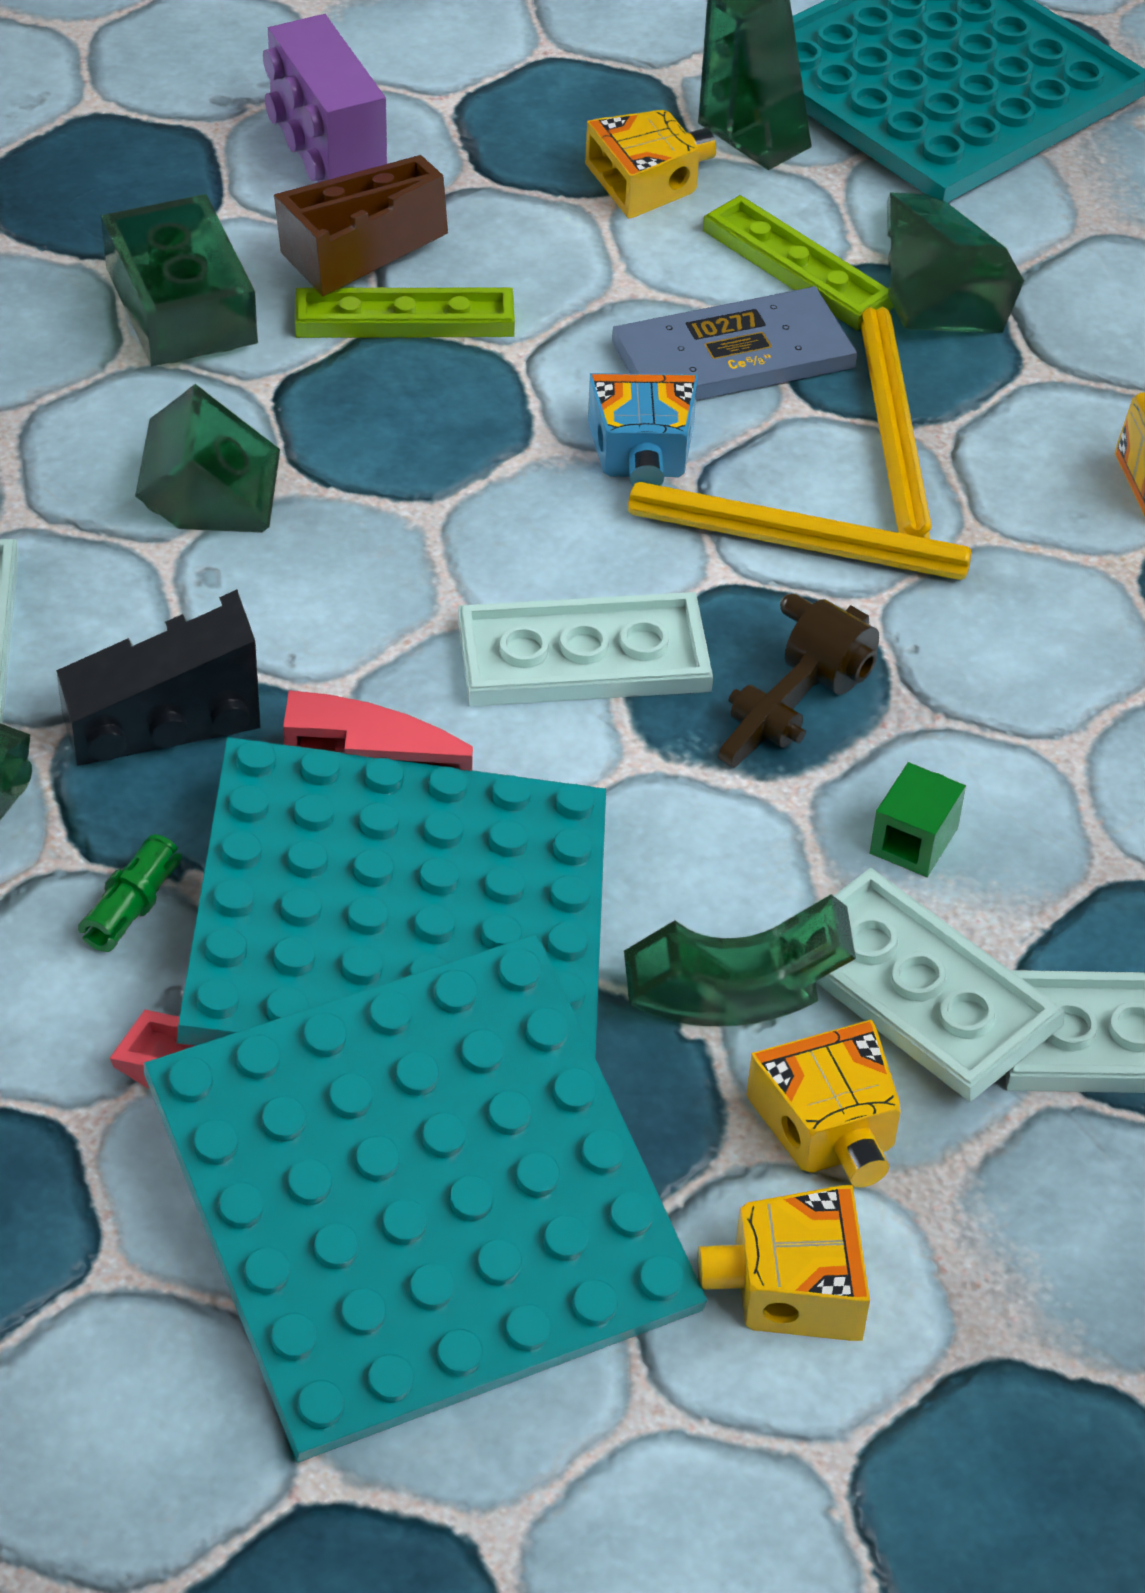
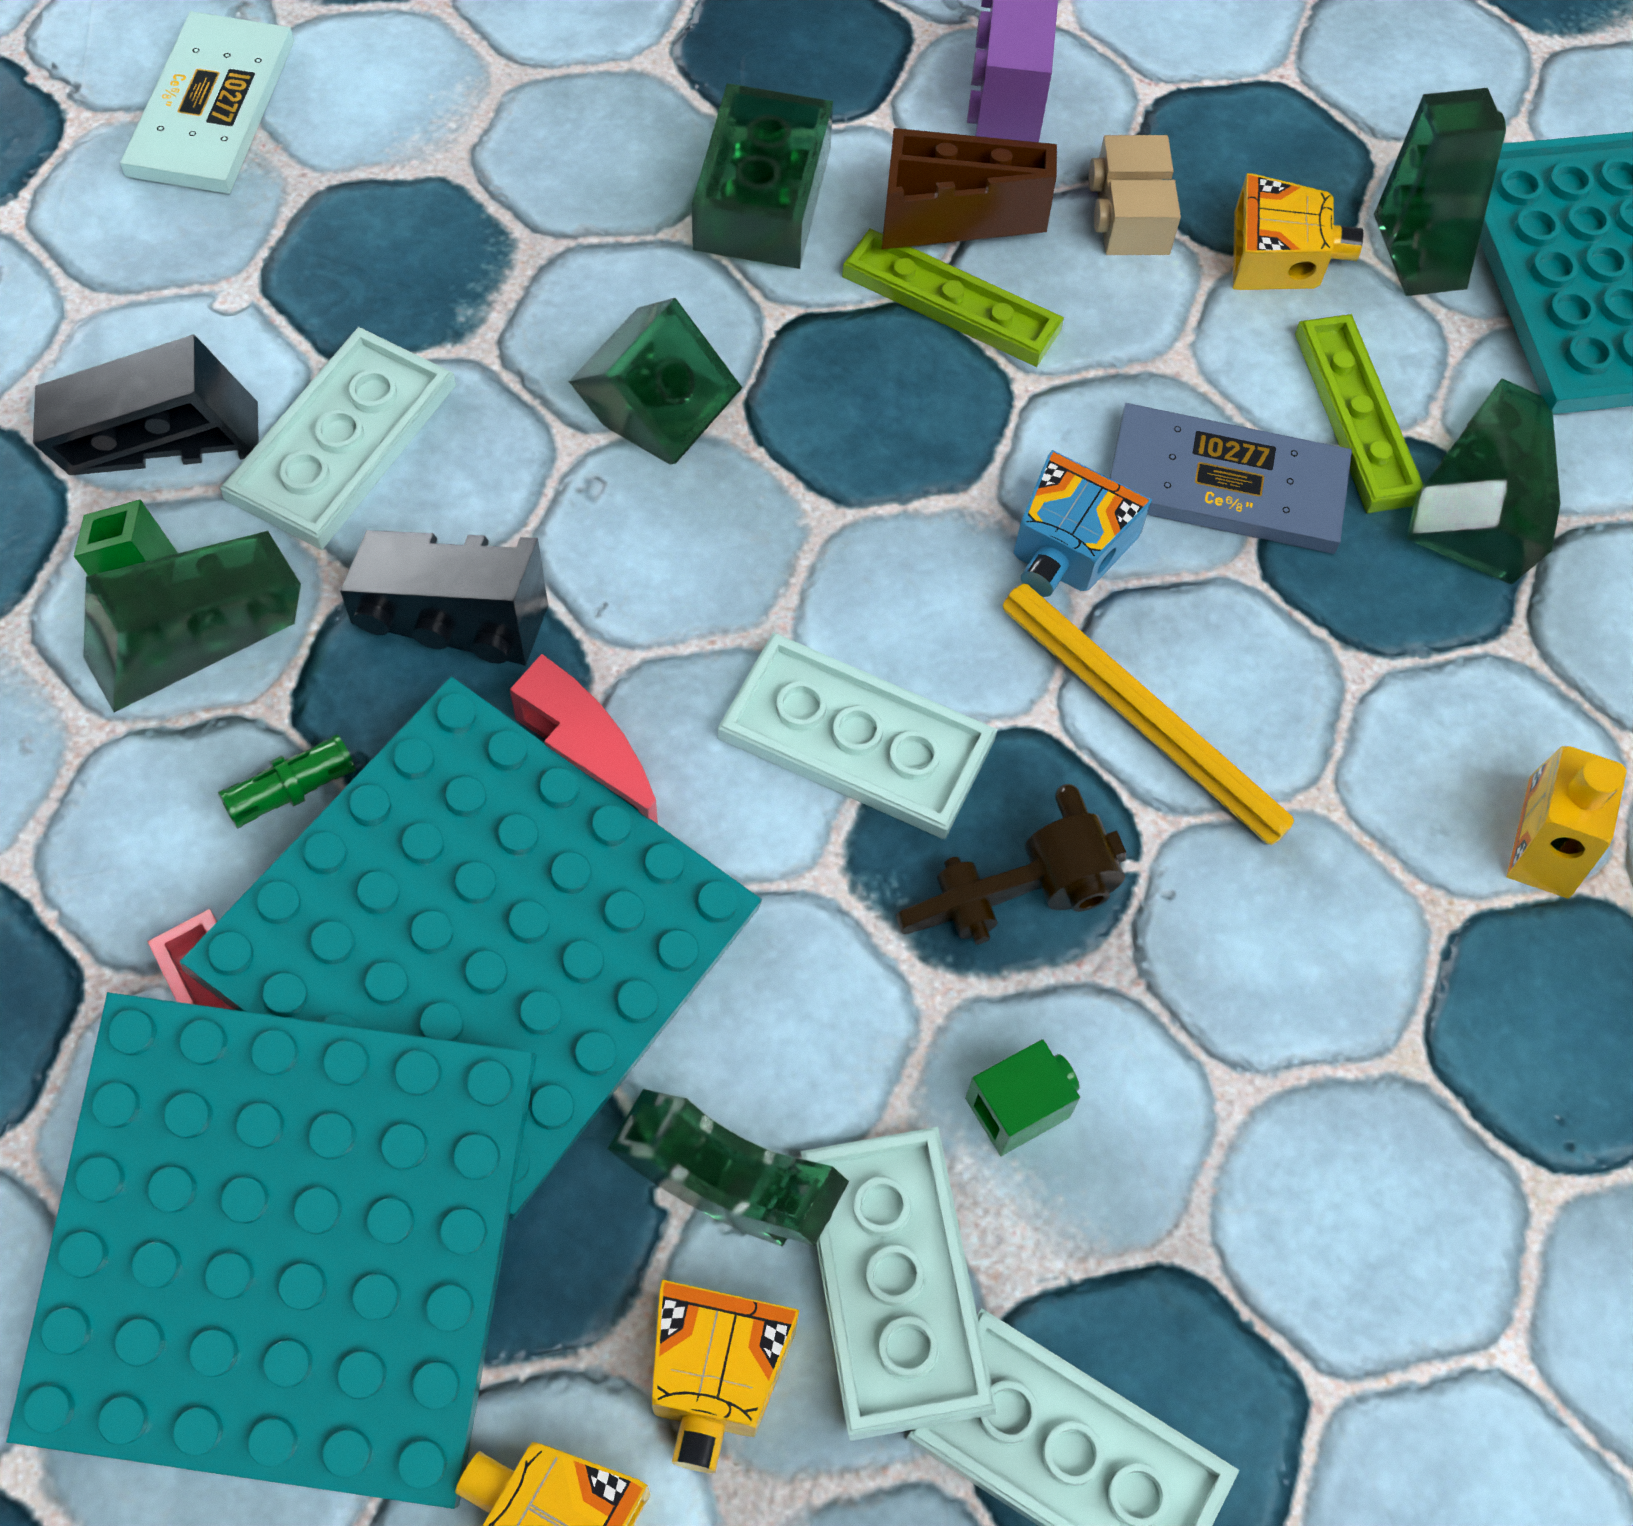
camera: 30 degrees right, 15 degrees up
yellow axle [860,307,932,539] -> none
none -> tan piece [1089,135,1181,255]

